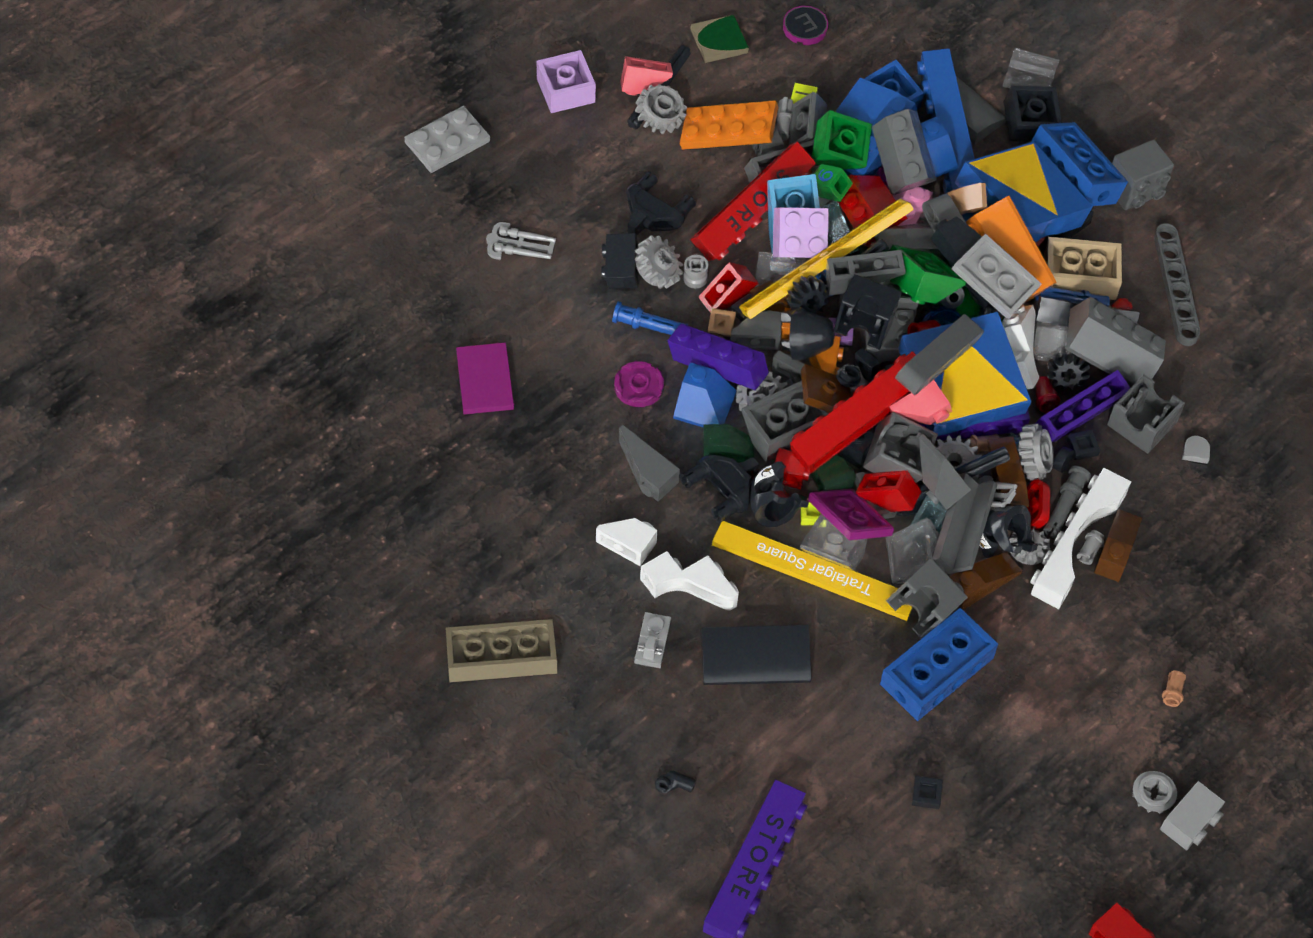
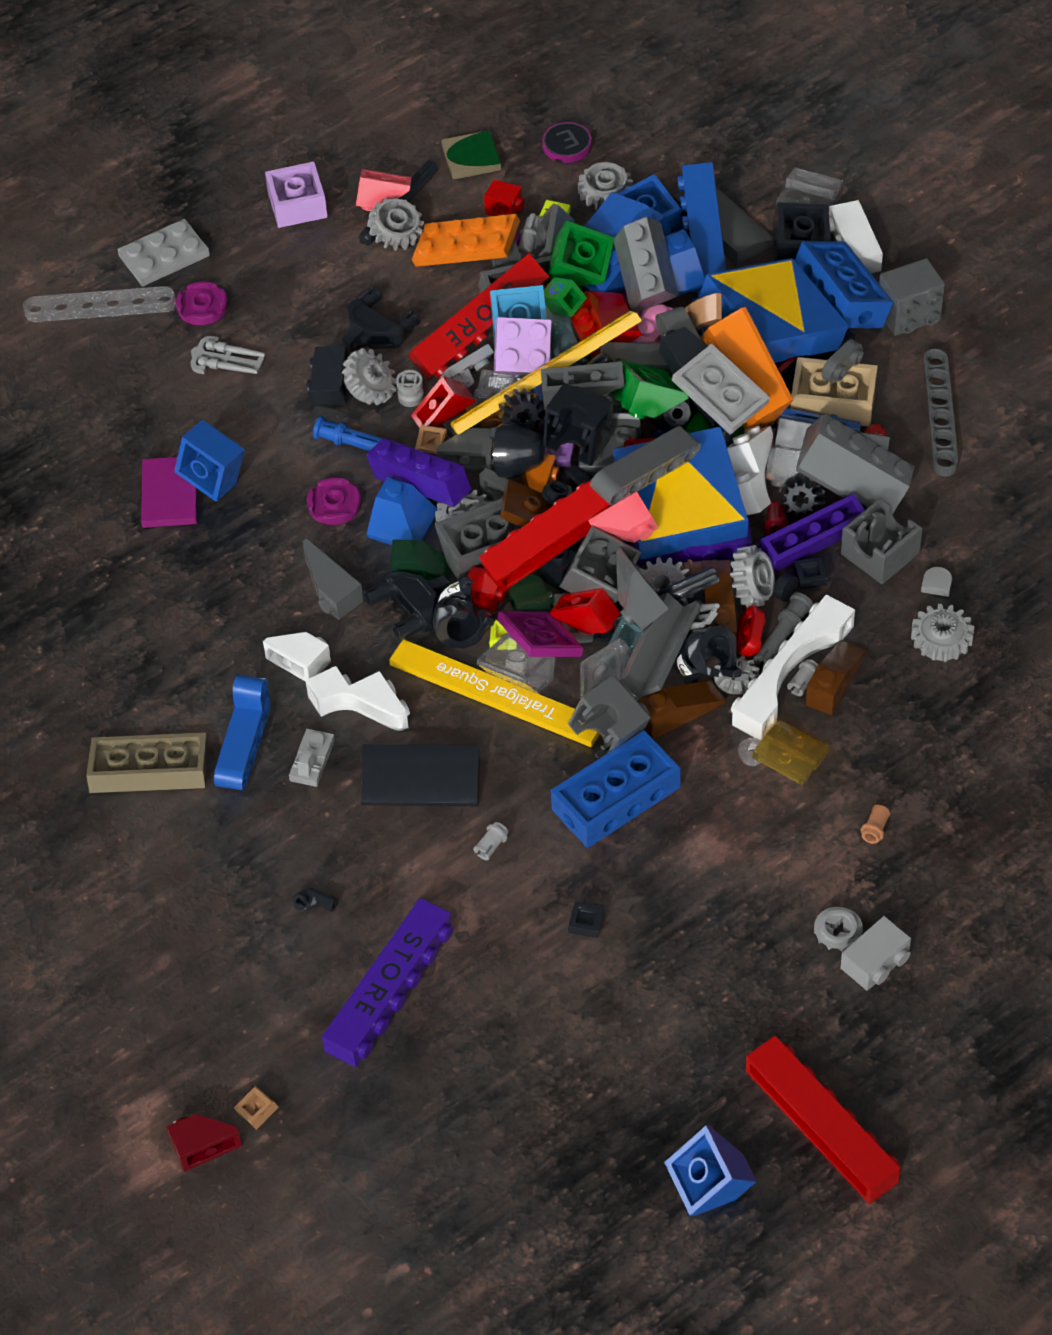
camera: 10 degrees right, 5 degrees down
none -> clear beam [23,286,176,322]
none -> blue brick [174,420,245,502]
none -> magenta tile [176,282,228,325]
none -> blue beam [214,674,270,791]
none -> light grey hinge [440,344,494,389]
none -> light grey pin [473,822,509,860]
none -> red brick [484,179,525,216]
none -> light grey gear [578,162,633,210]
none -> clear plate [738,738,767,766]
none -> clear yellow slope [752,720,830,786]
none -> dark grey plate [821,339,864,384]
none -> white brick [829,200,883,273]
none -> light grey gear [911,604,974,662]

